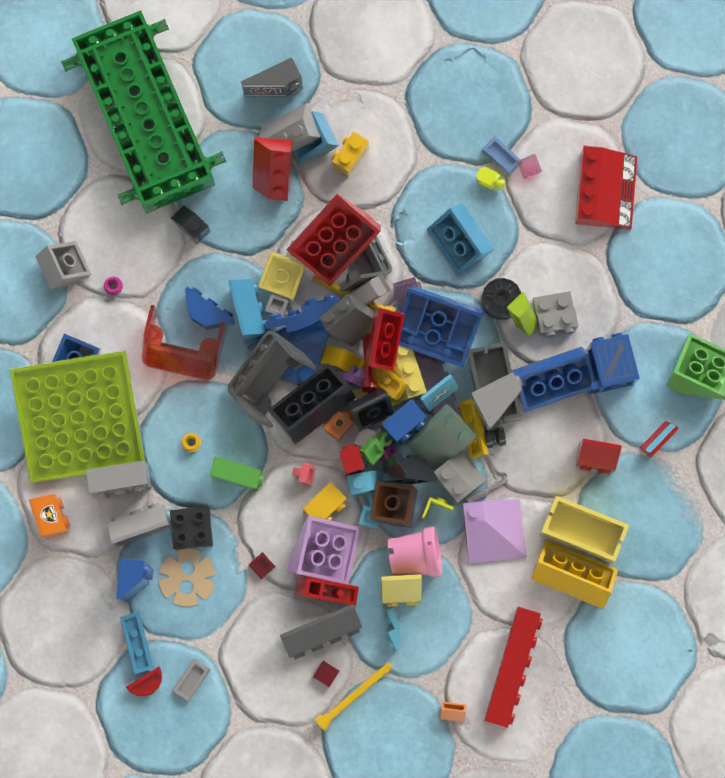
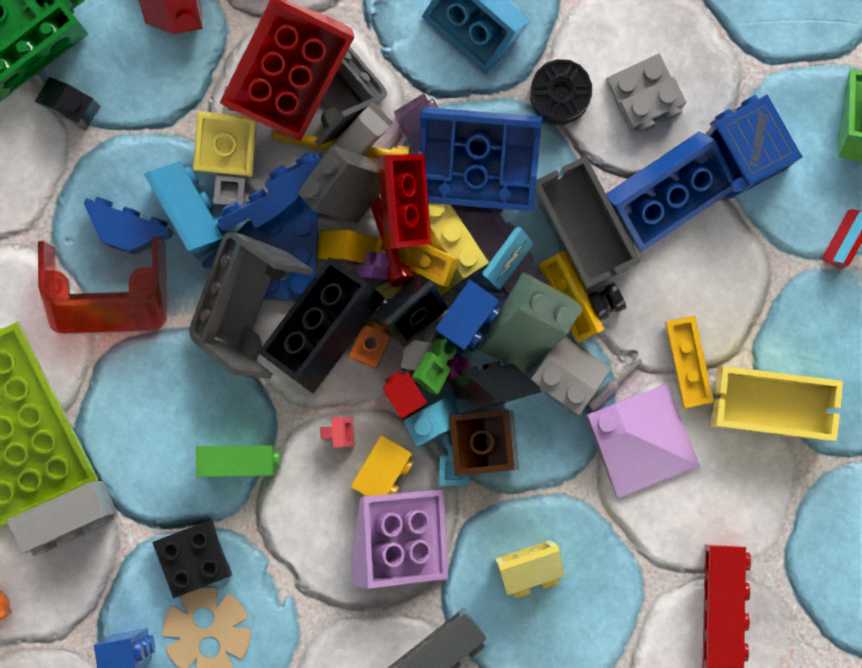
camera: 15 degrees left, 5 degrees up
light grey slope [108,503,171,547] -> none
yellow plate [182,433,201,452] -> none
dark red tile [248,552,276,580] -> none
red slope [294,576,359,606] -> none
medium azure slope [384,608,401,650] -> none
bright pink piece [388,526,442,578] -> none
neon yellow bracket [421,497,454,521] -> none
light grey slope [470,372,523,430] -> none
lime brick [507,292,537,337] -> none
yellow slope [531,539,618,609] -> none
red slope [575,438,622,475] -> none
none -> yellow plate [664,315,714,409]

